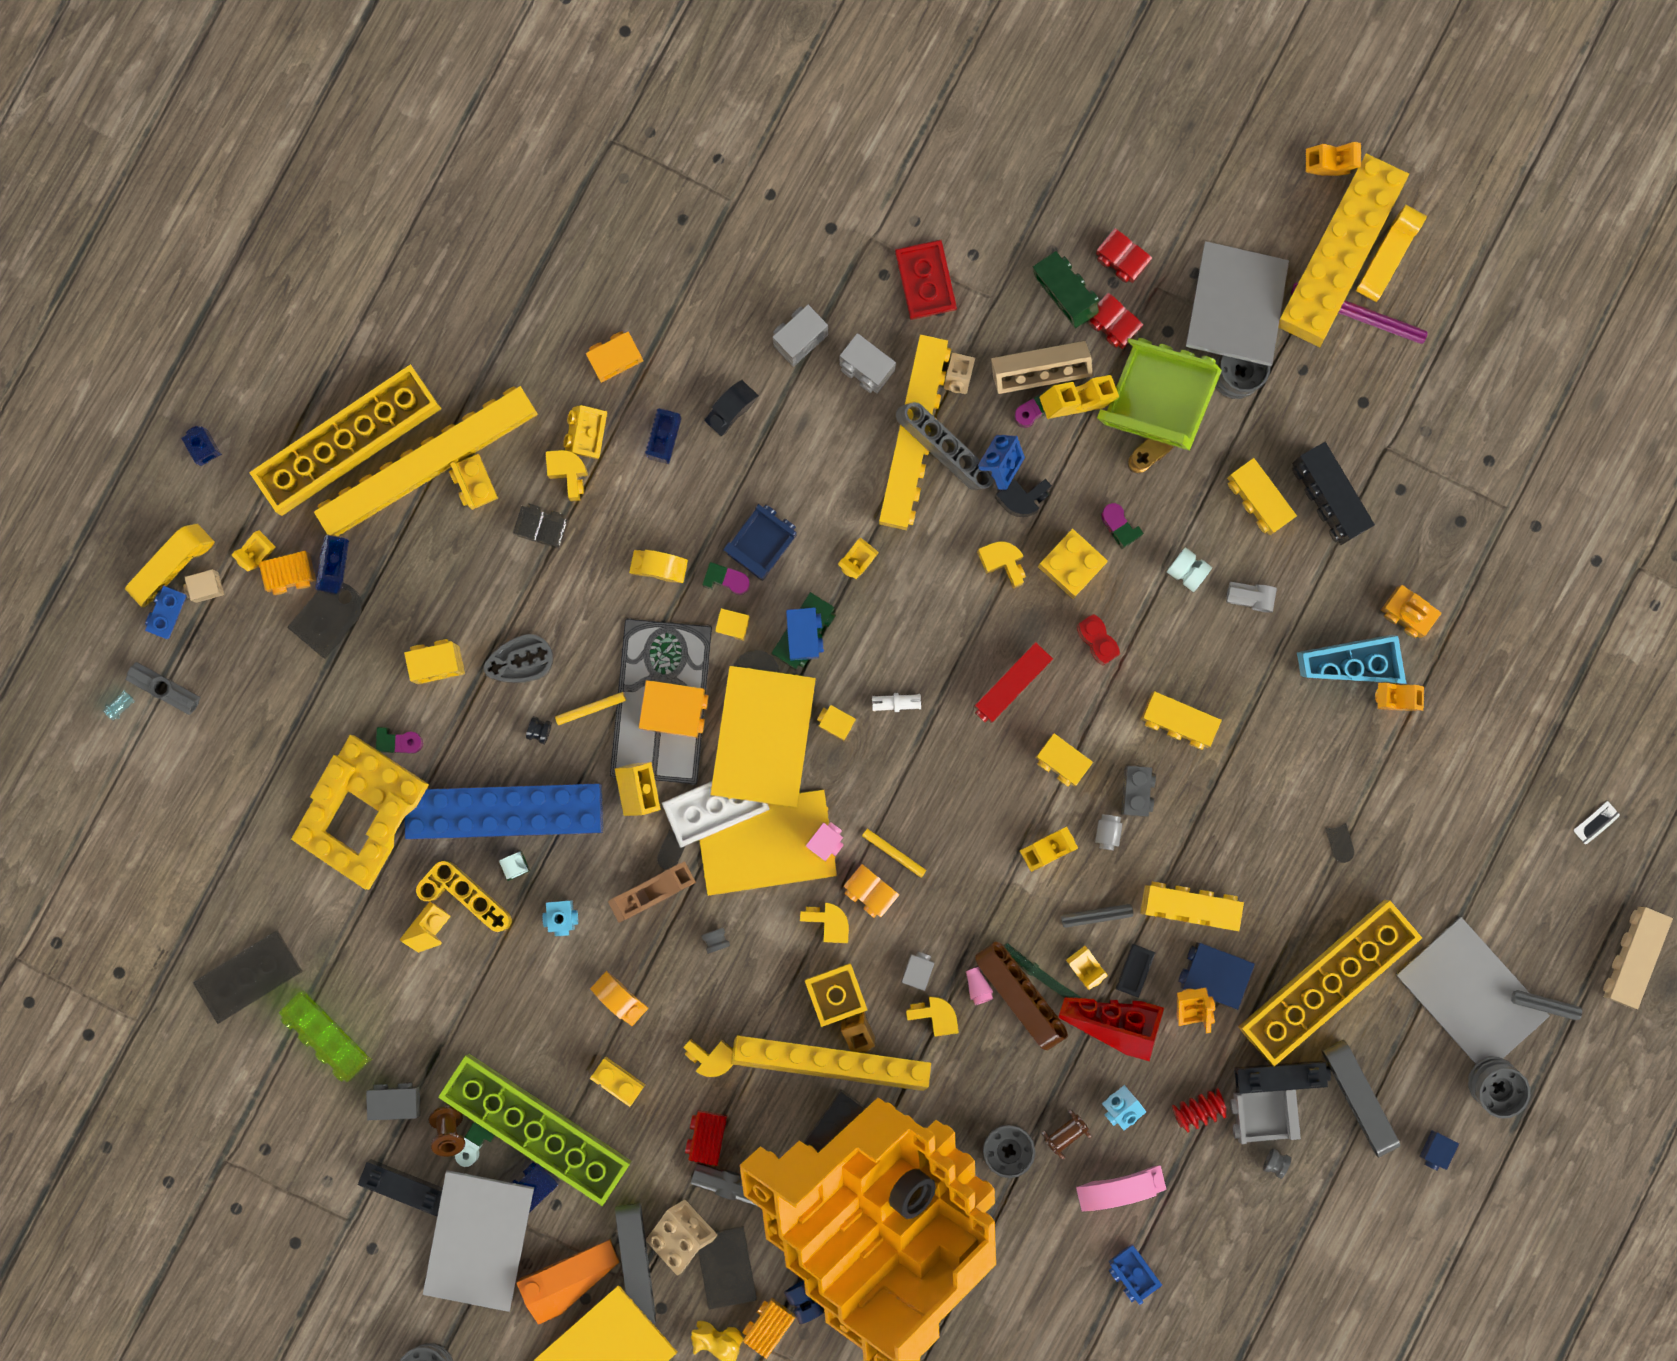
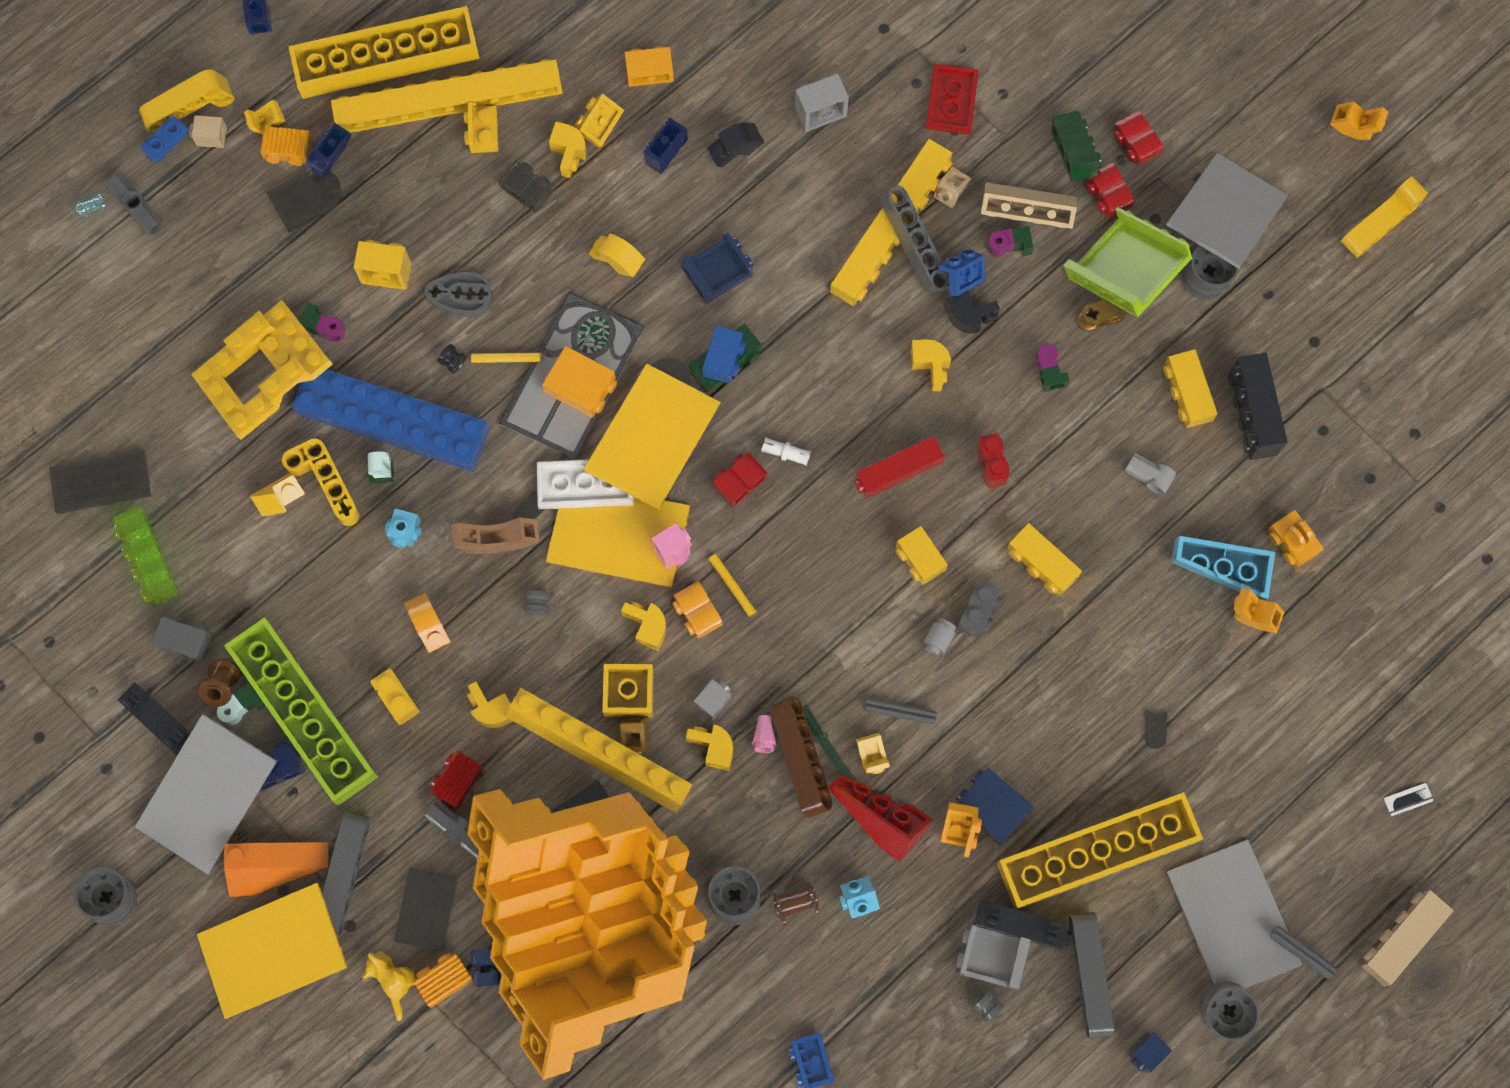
camera: 20 degrees right, 10 degrees down
yellow brick [615,762,661,816] -> none
tan bracket [646,1200,717,1275] -> none
leg [702,562,750,595] -> none
yellow panel [715,608,750,641] -> none
yellow brick [817,705,856,741] -> none
yellow bracket [838,537,879,579] -> none
light grey brick [840,333,896,394] -> none
black tyre [889,1169,936,1219] -> none
yellow brick [1020,827,1078,872] -> none
yellow brick [1038,528,1108,599] -> none
yellow arch [1039,375,1119,419] -> none
bright pink arch [1076,1166,1166,1211] -> none
black tile [1115,944,1156,998] -> none
yellow wedge [1140,881,1244,931] -> none
light aqua wheel [1167,547,1212,592] -> none
red piece [1172,1088,1226,1133] -> none
yellow brick [1278,153,1409,347] -> none
magenta axle [1291,283,1428,344] -> none
none -> red brick [713,453,768,507]

